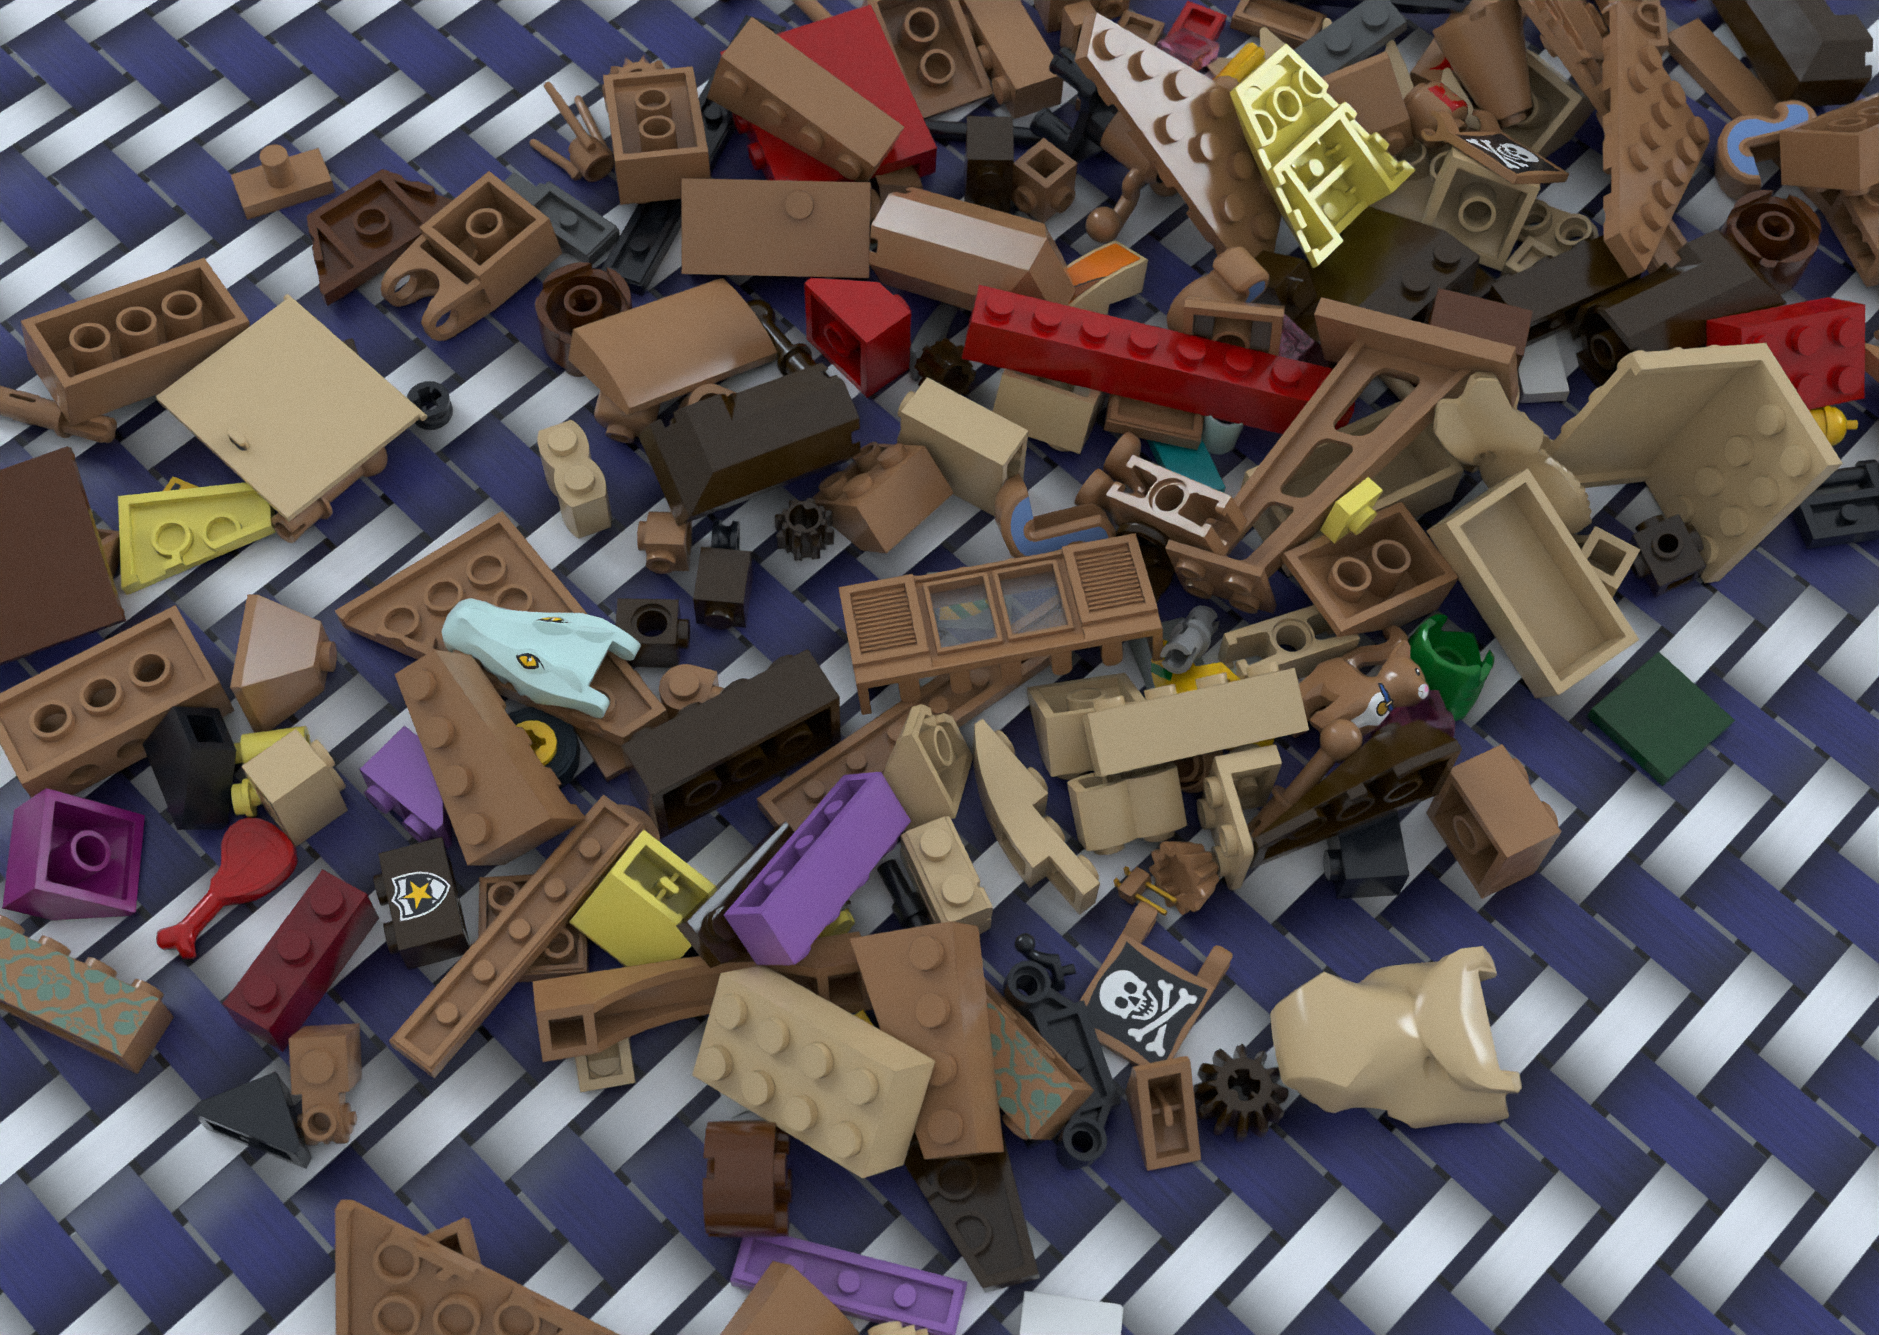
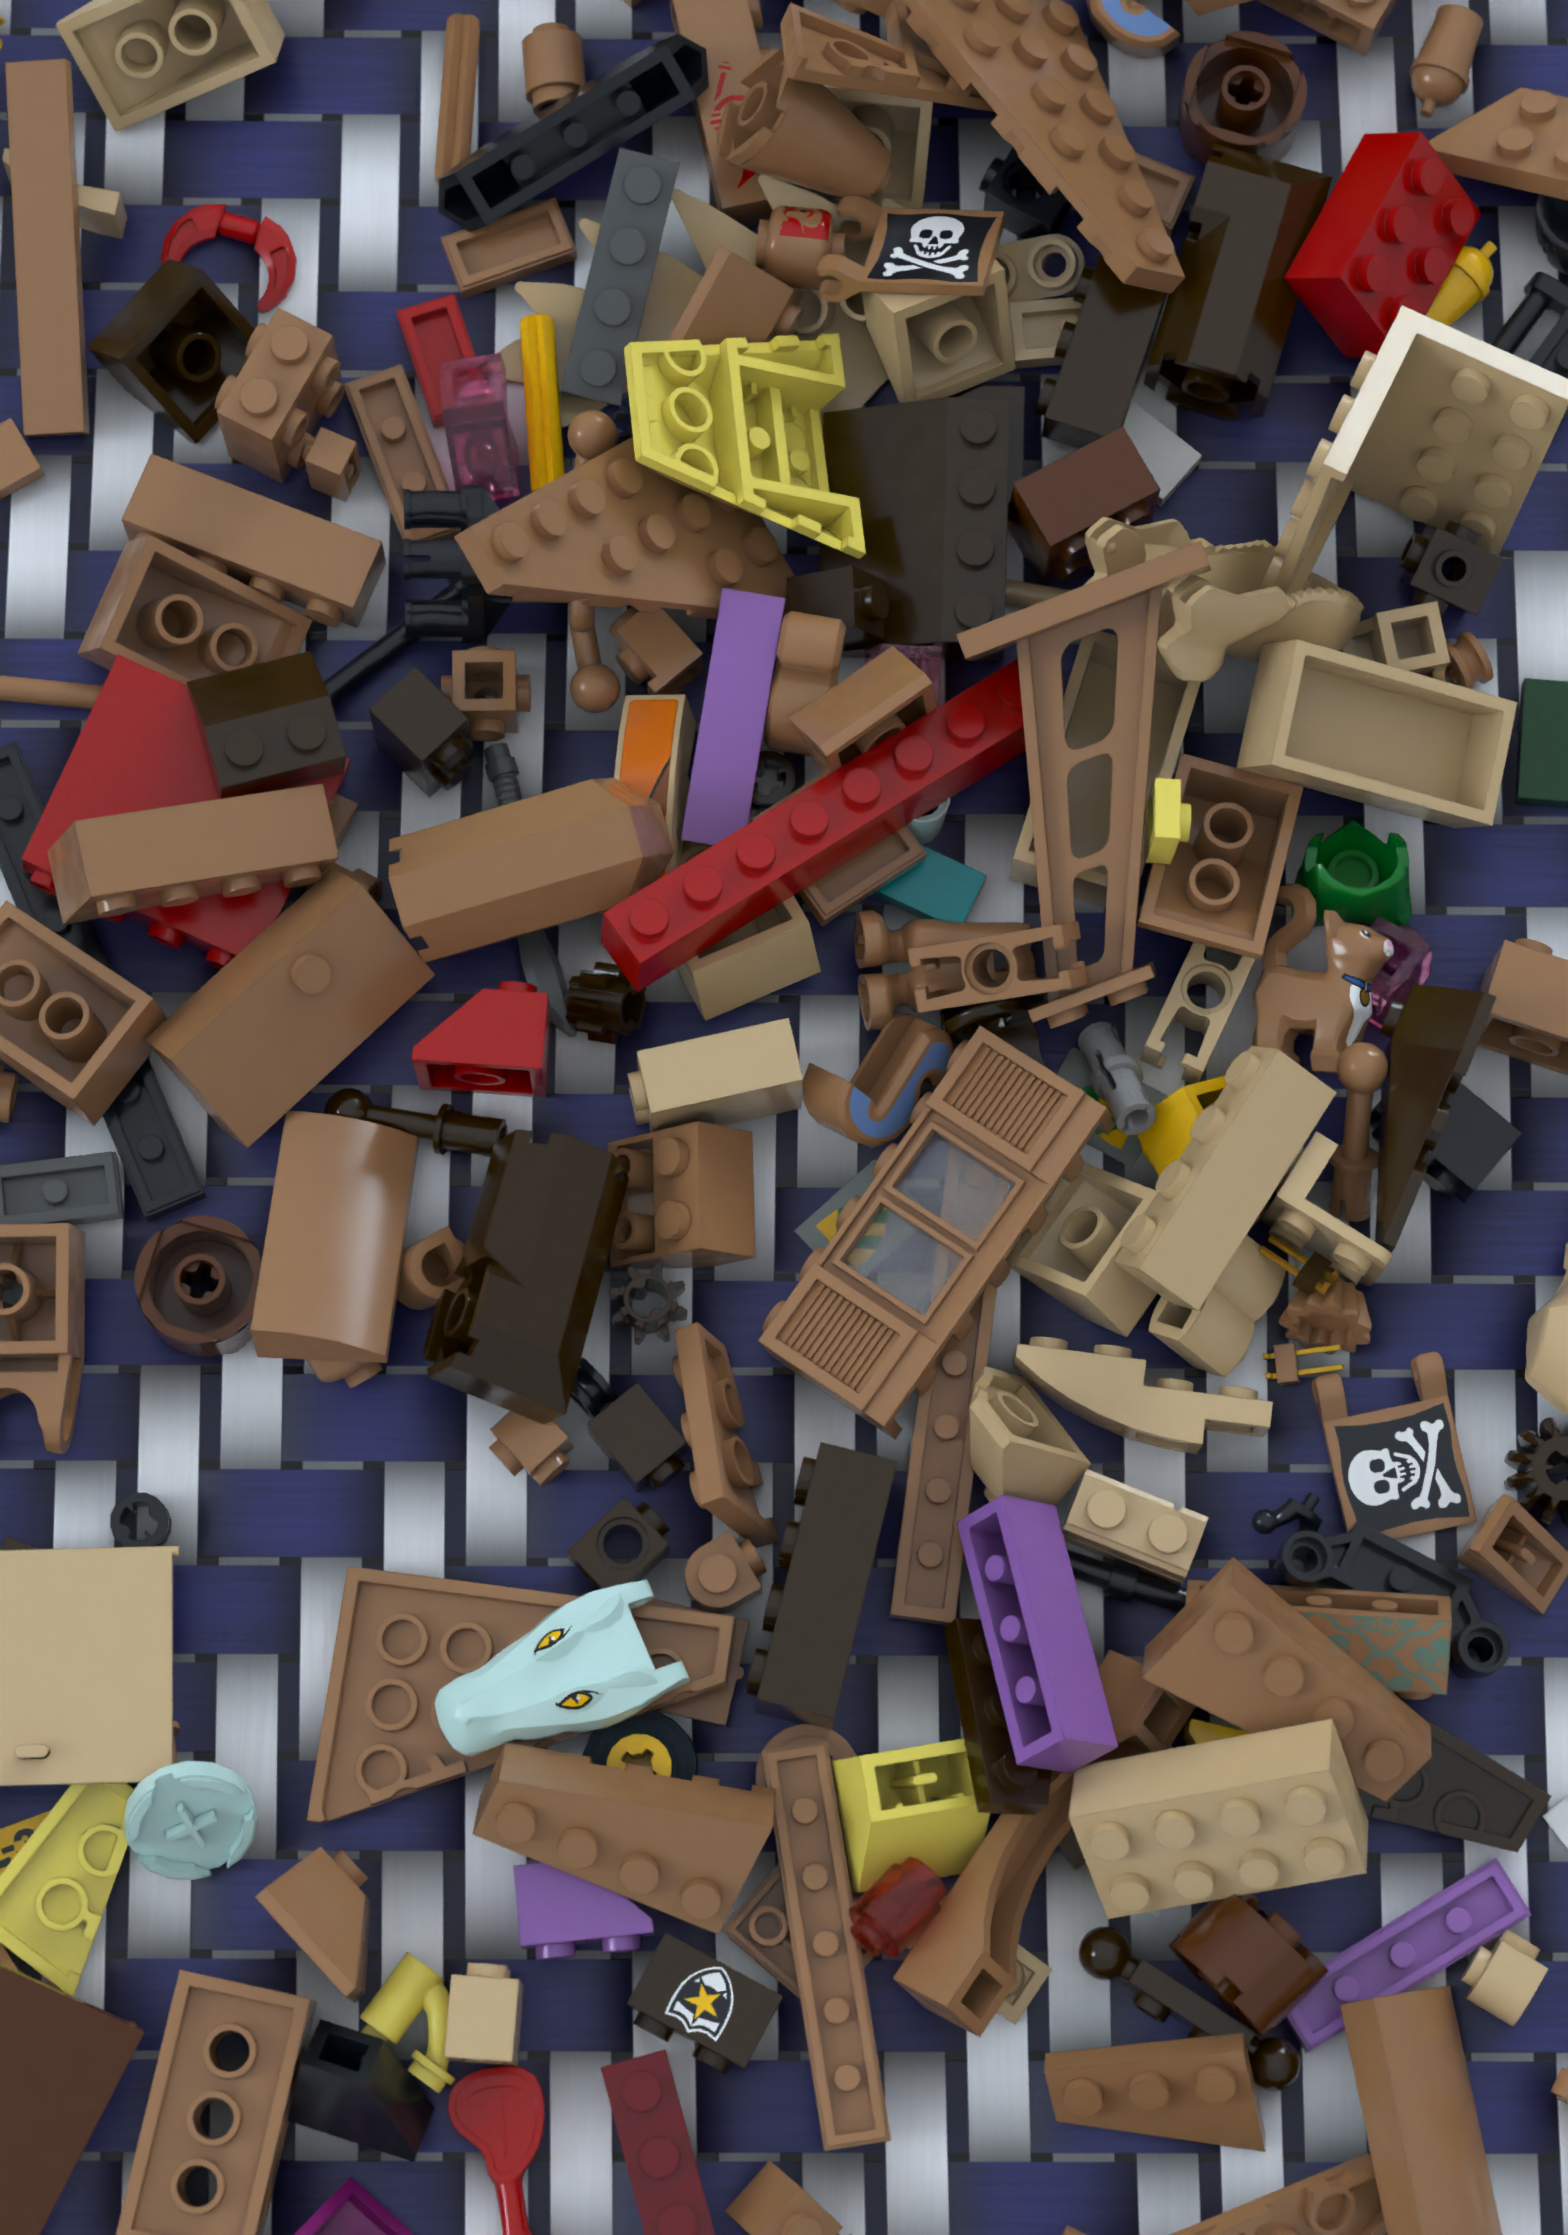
camera: 45 degrees left, 15 degrees up
tan brick [537,420,612,539] -> none
none -> light aqua tile [123,1761,258,1880]
none -> dark brown slope [187,651,346,799]
none -> medium nougat brick [609,607,704,695]
none -> medium nougat wing [672,1322,779,1548]
none -> medium lavender tile [681,588,786,845]
none -> clear red brick [849,1857,947,1957]
none -> black brick [979,147,1073,239]
none -> medium nougat wing [1044,2033,1265,2152]
none -> dark brown plate [1078,1927,1300,2091]
none -> piece [1259,1234,1339,1296]
none -> medium nougat bush [1445,631,1493,689]

